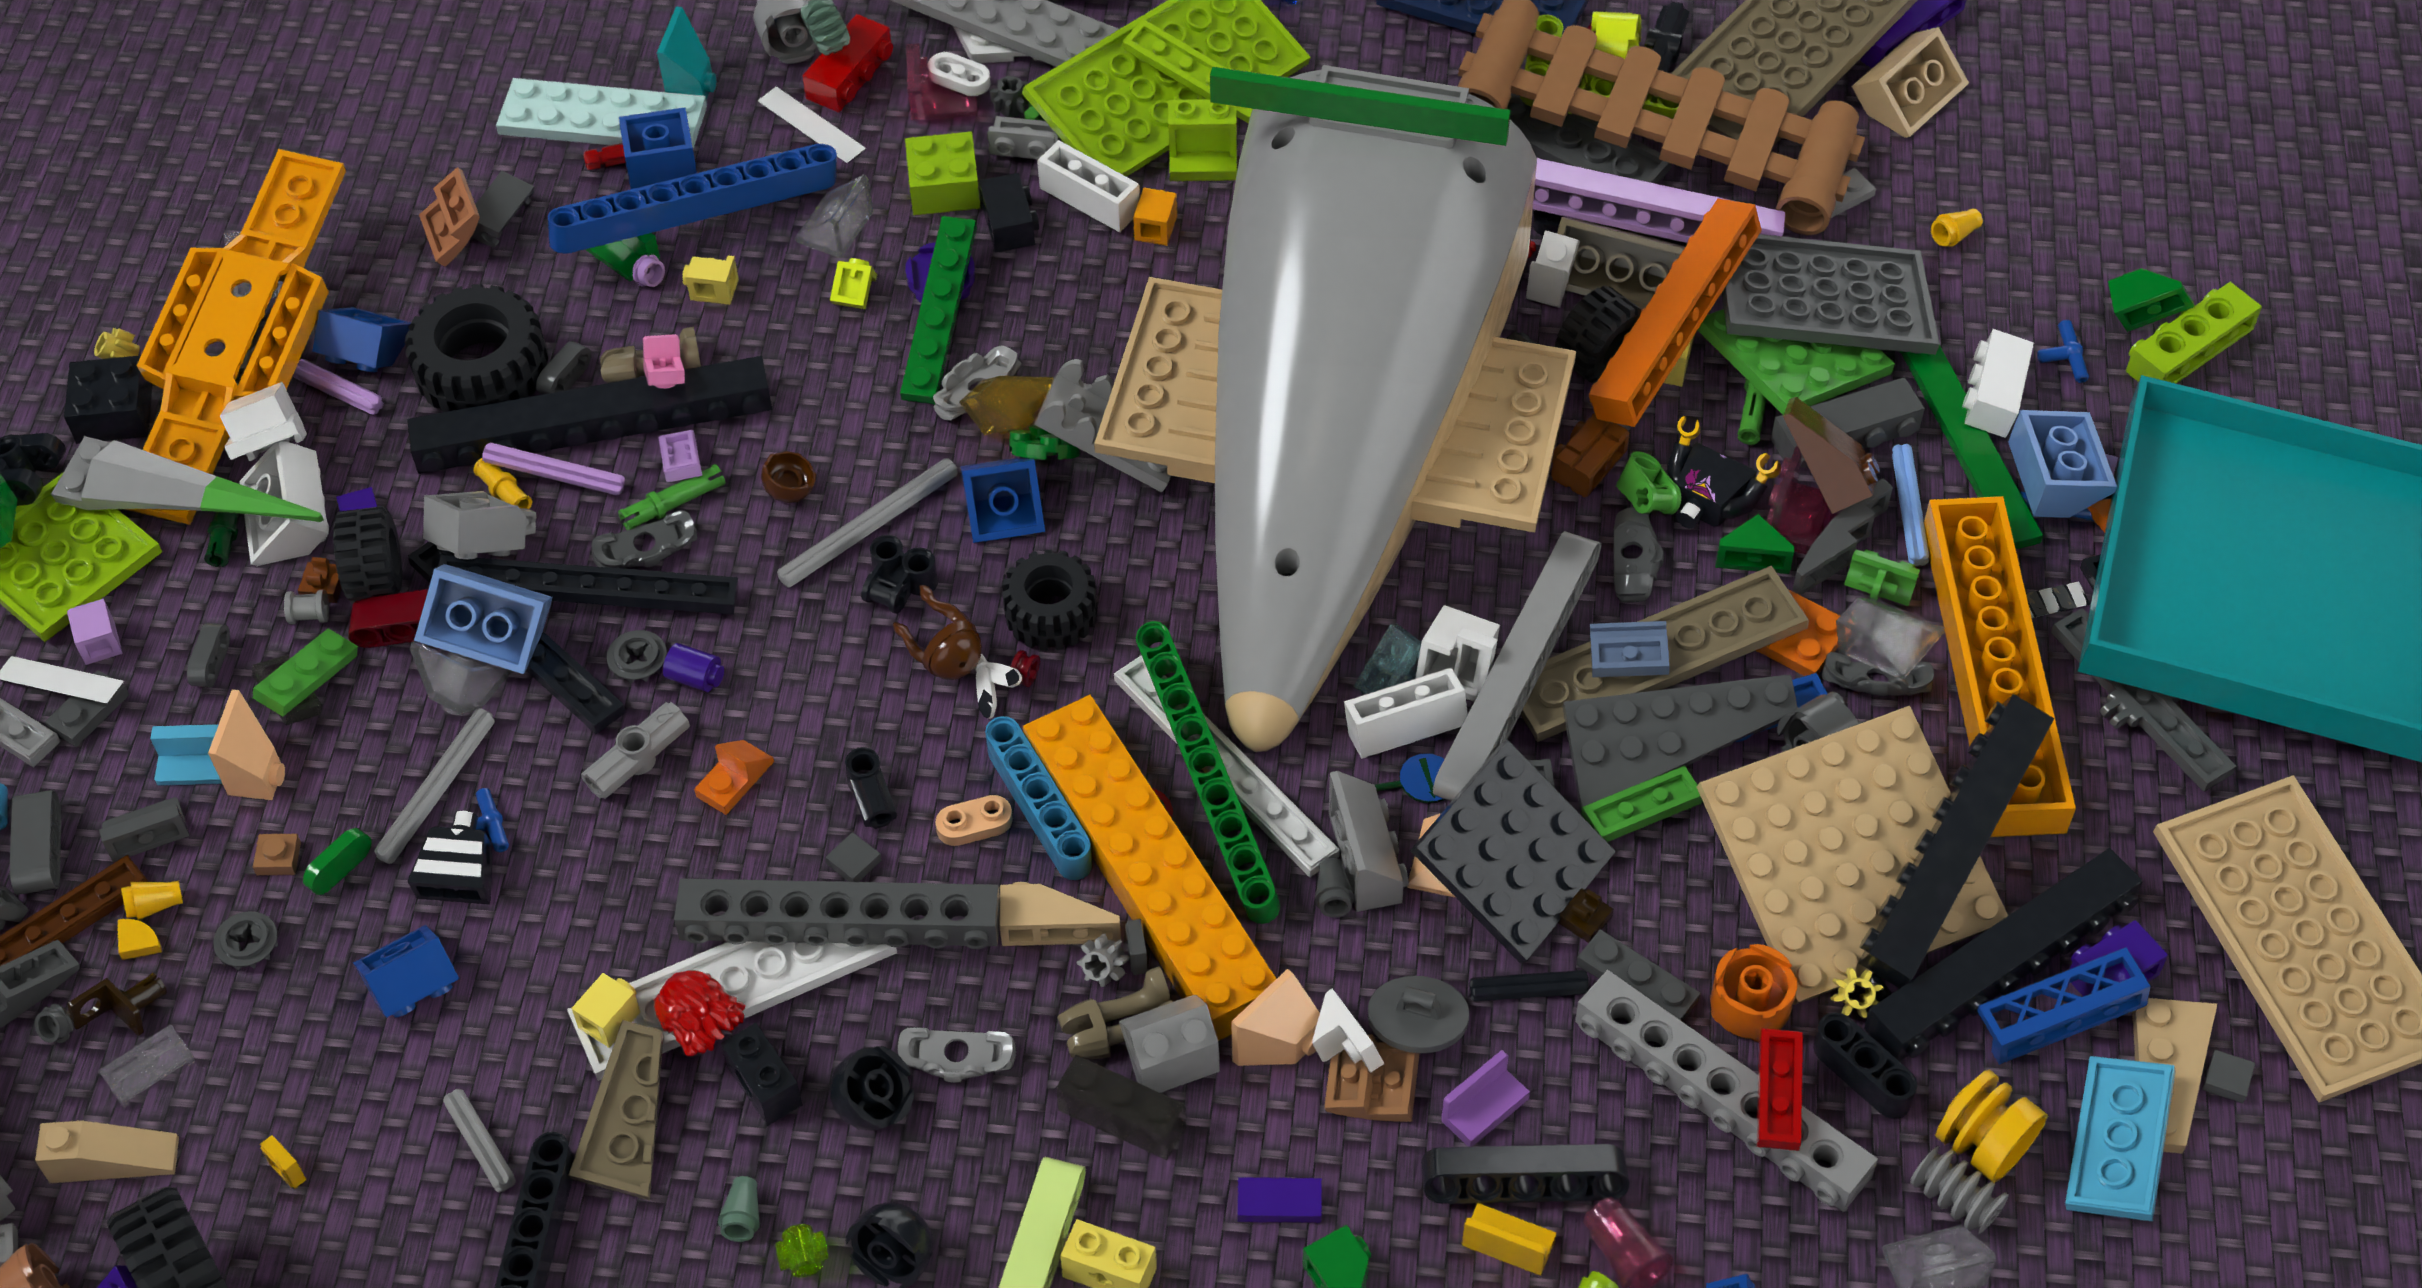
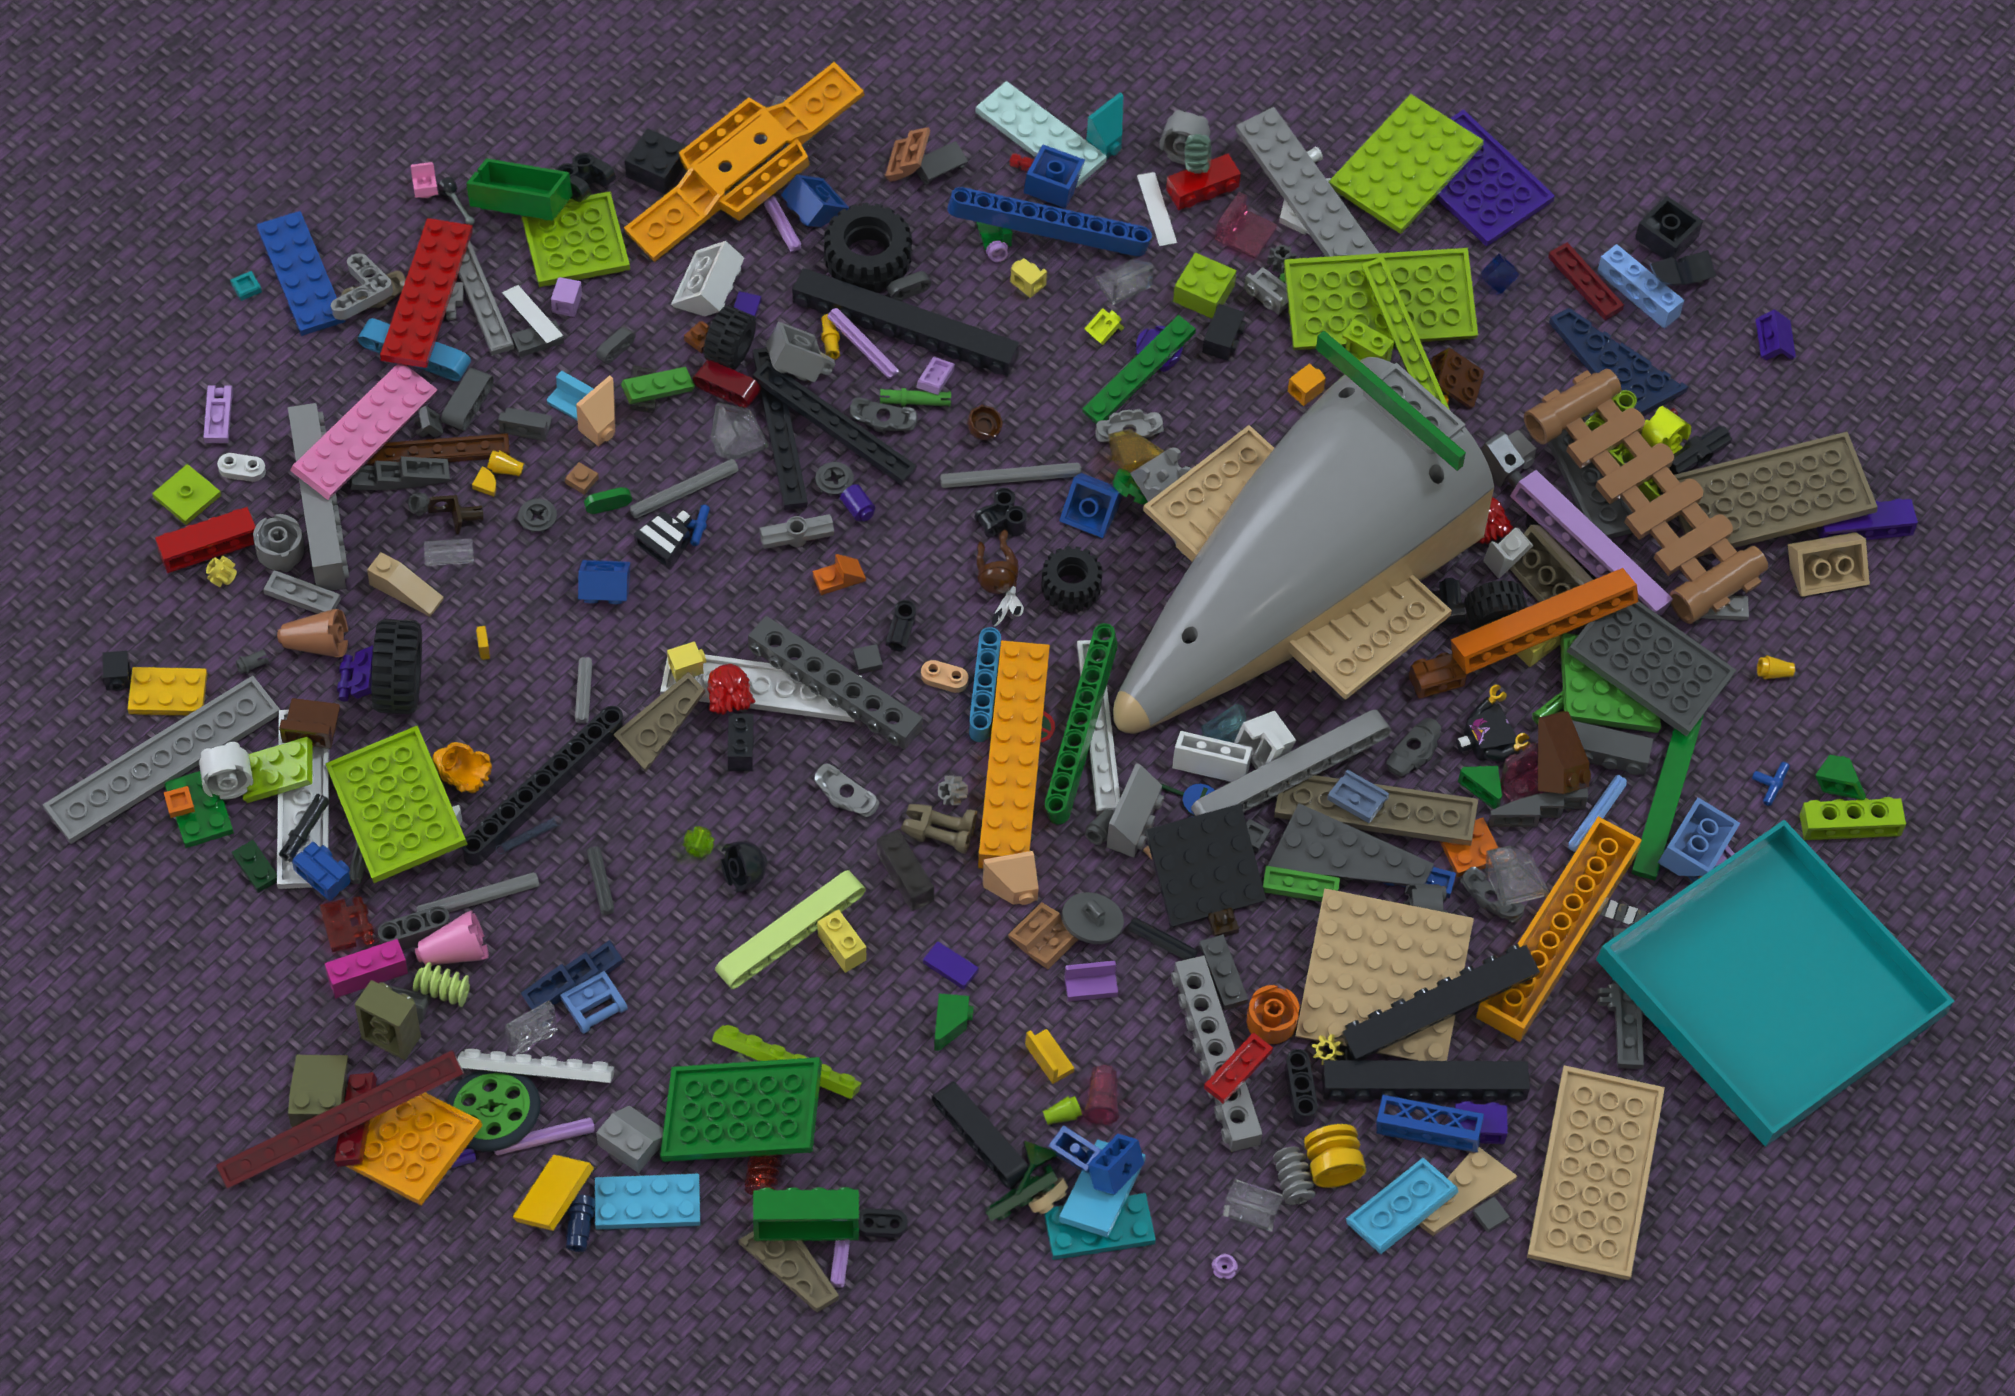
camera: 30 degrees right, 5 degrees up
light grey plate [51,436,324,522] -> none
light yellow gear [94,328,140,359] -> none
dark green pin [204,512,239,567] -> none
white plate [220,382,307,461] -> none
light grey bush [284,590,330,625] -> none
medium blue slope [414,564,553,674] -> none
dark tan piece [600,327,701,383] -> none
bright pink bracket [643,334,685,389] -> none
sand green cone [718,1176,760,1242] -> none
black cylinder [830,1046,914,1131] -> none
white plate [928,52,990,96] -> none
tan slope [1000,882,1121,946] -> none
dark red bush [1010,650,1040,687] -> none
white brick [1037,140,1140,232] -> none
light grey slope [1119,994,1220,1099] -> none
dark grey tile [1125,919,1147,975] -> none
white slope [1312,988,1384,1072] -> none
black beam [1421,1144,1630,1204] -> none
bright green piece [1616,451,1681,514] -> none
bright green hips [1844,549,1920,606] -> none
white brick [1962,329,2034,438] -> none

